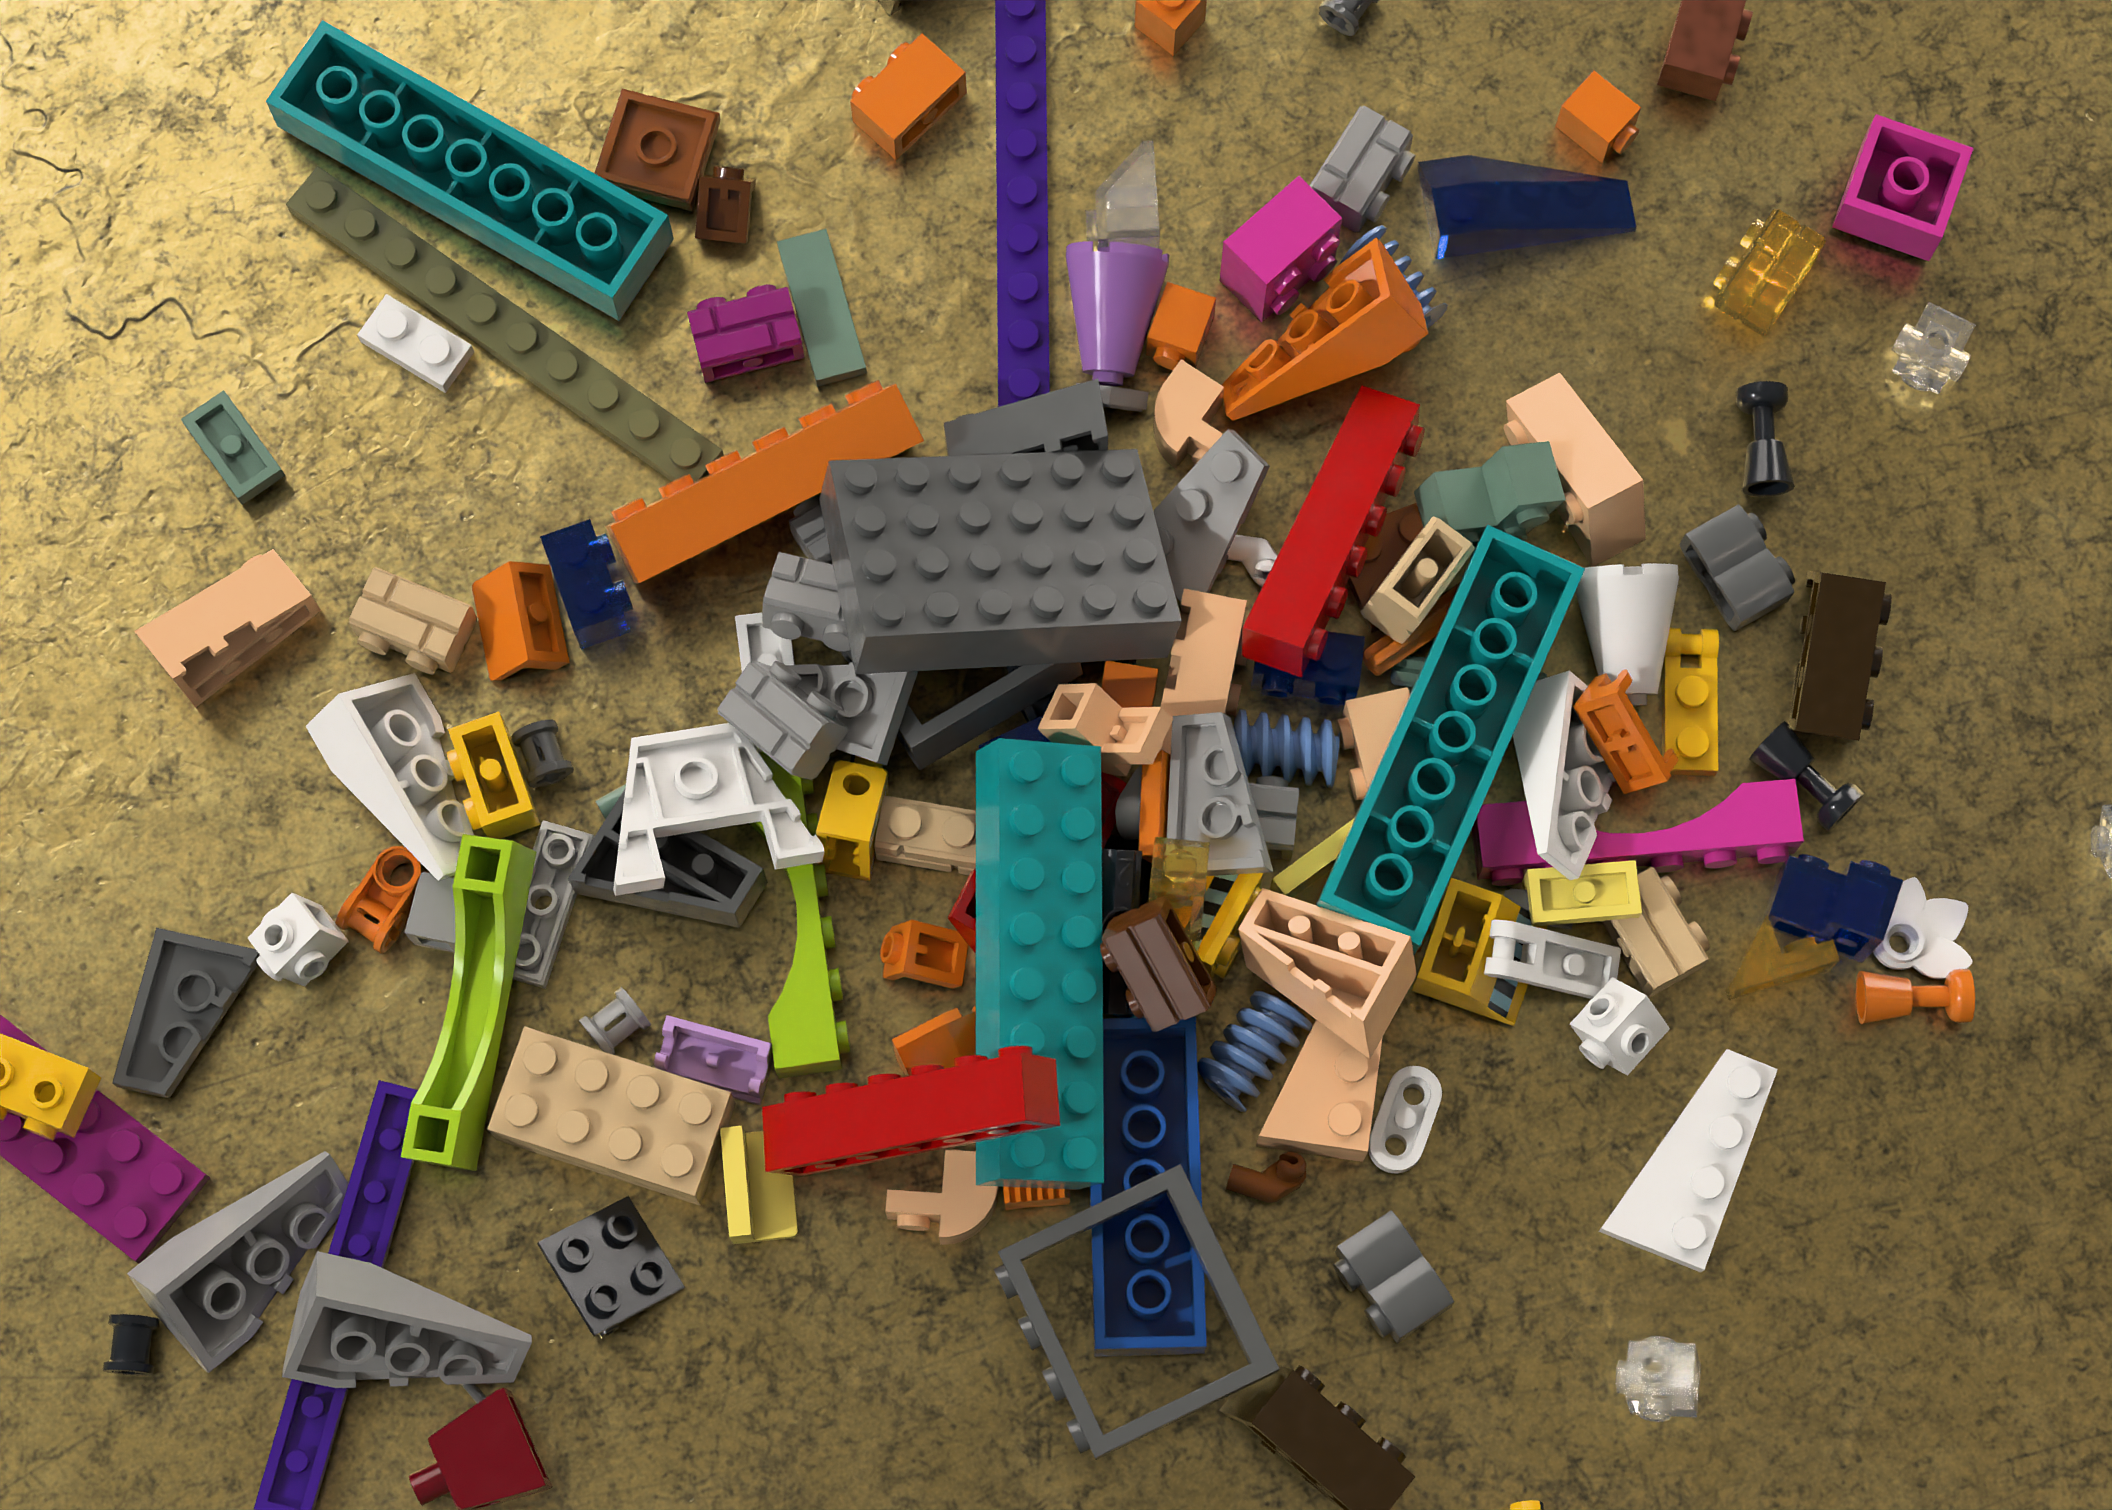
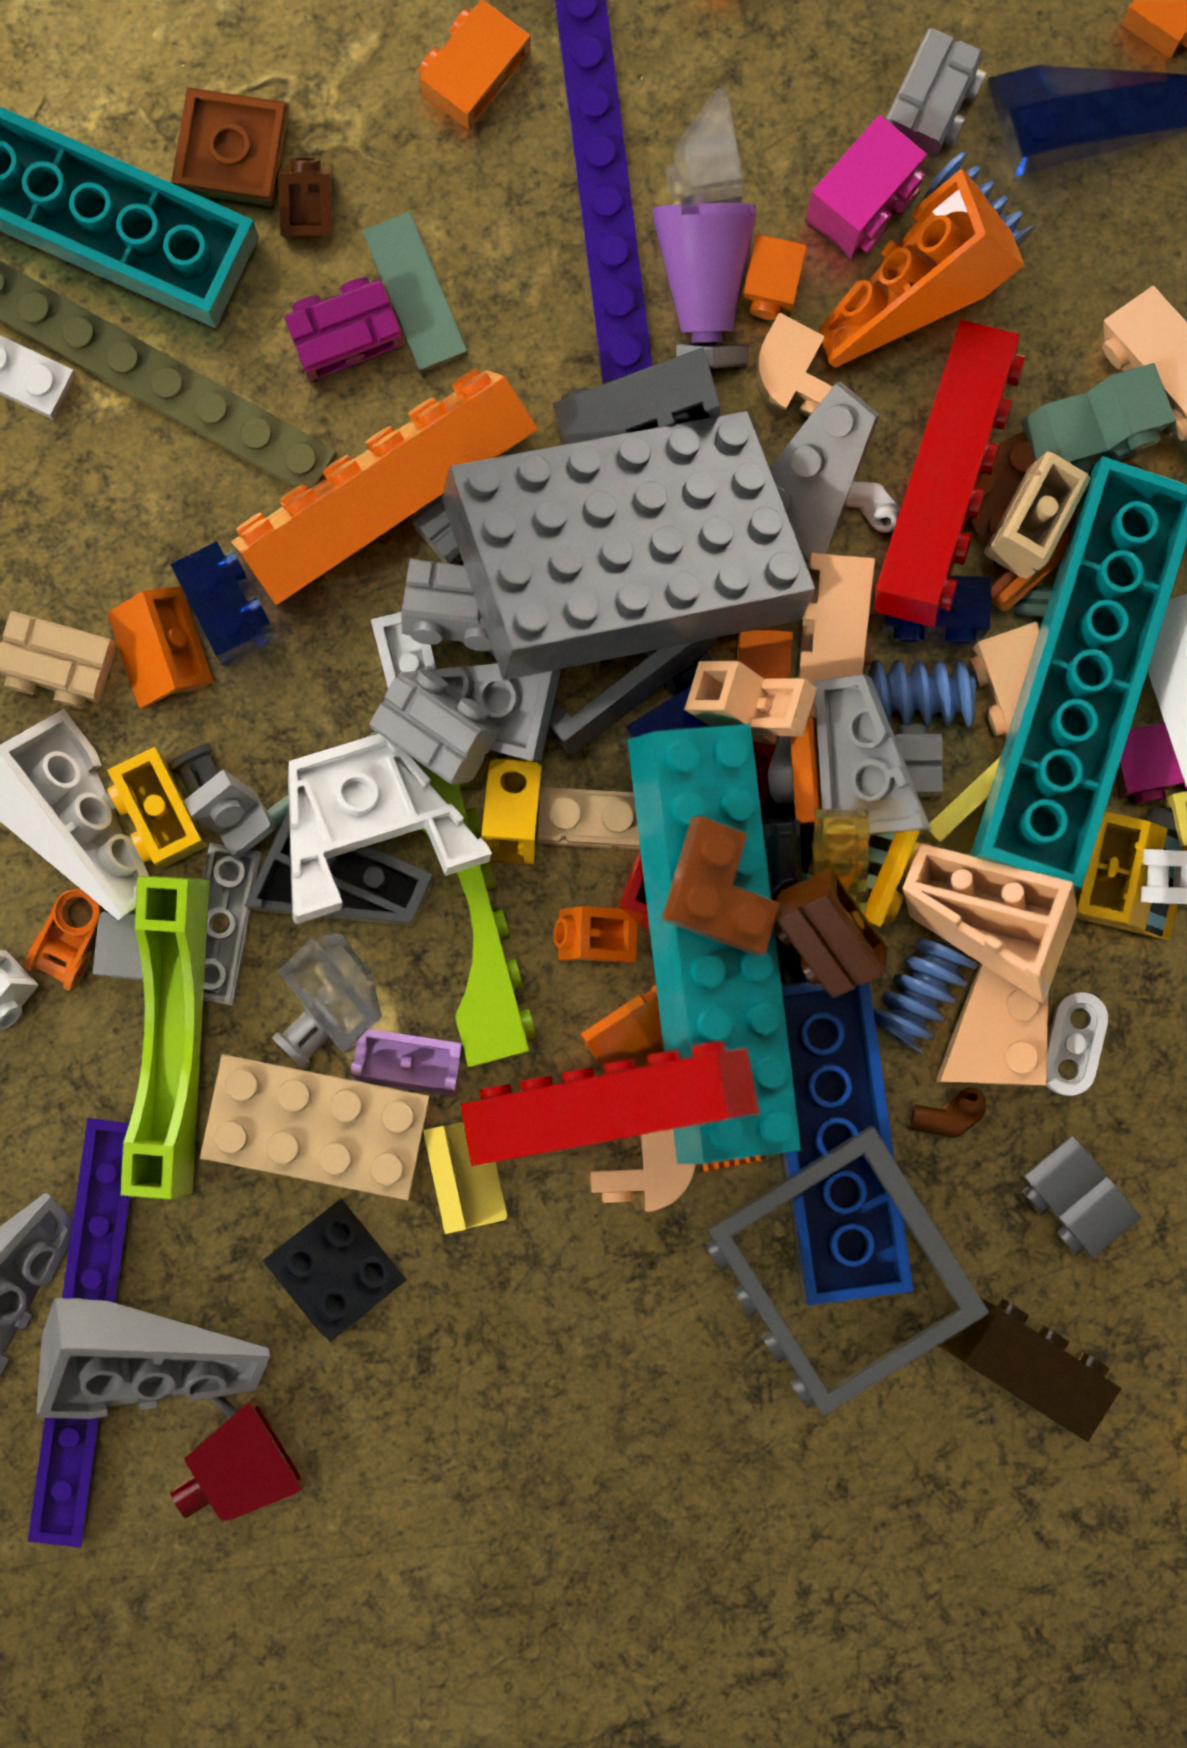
camera: 10 degrees left, 10 degrees up
none -> light grey bracket [183,769,275,858]
none -> clear slope [277,932,382,1052]
none -> dark orange plate [661,816,780,956]

